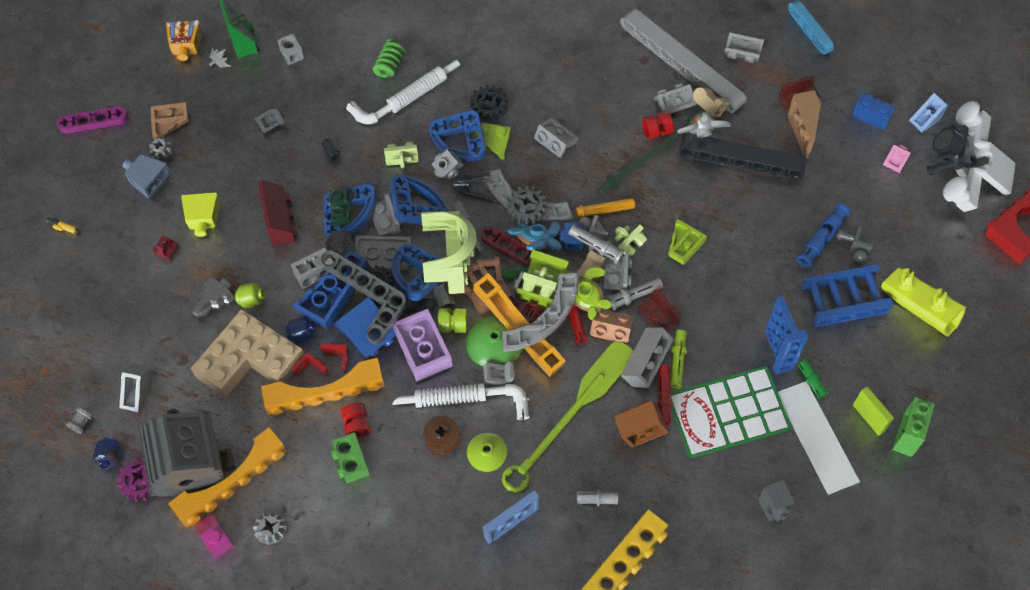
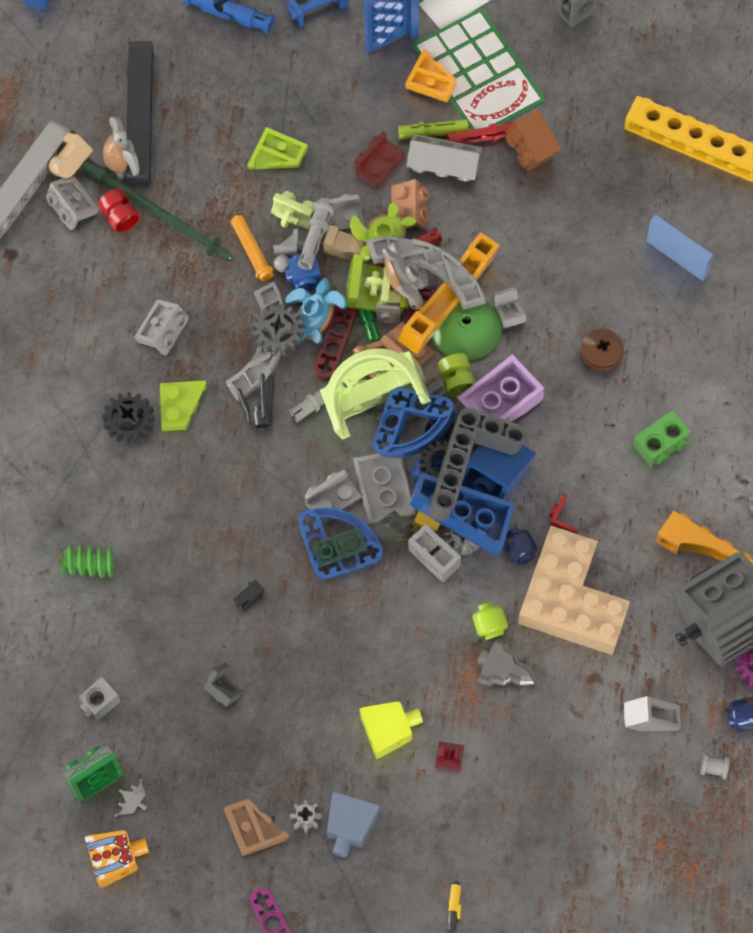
camera: 105 degrees left, 5 degrees up
dark red slope [258,180,297,247] -> none
light orange arch [261,358,384,415] -> none
red bracket [320,342,349,374] -> none
red wheel [340,402,371,439] -> none
white piece [346,60,460,124] -> none
yellowish green hips [384,142,419,168] -> none
blue beam [390,175,448,224] -> none
white piece [392,383,530,420] -> none
blue beam [429,110,487,162] -> none
light grey brick [432,149,464,179] -> none
lime dish [467,433,507,472] -> none
lime piece [502,341,633,493] -> none
light grey axle [577,489,618,506] -> none
light grey pin [605,277,663,311] -> none
clear red bracket [779,75,821,112] -> none
medium nougat slope [788,90,821,159] -> none
none -> light grey animal [382,242,429,310]
none -> light orange wing [405,49,457,103]

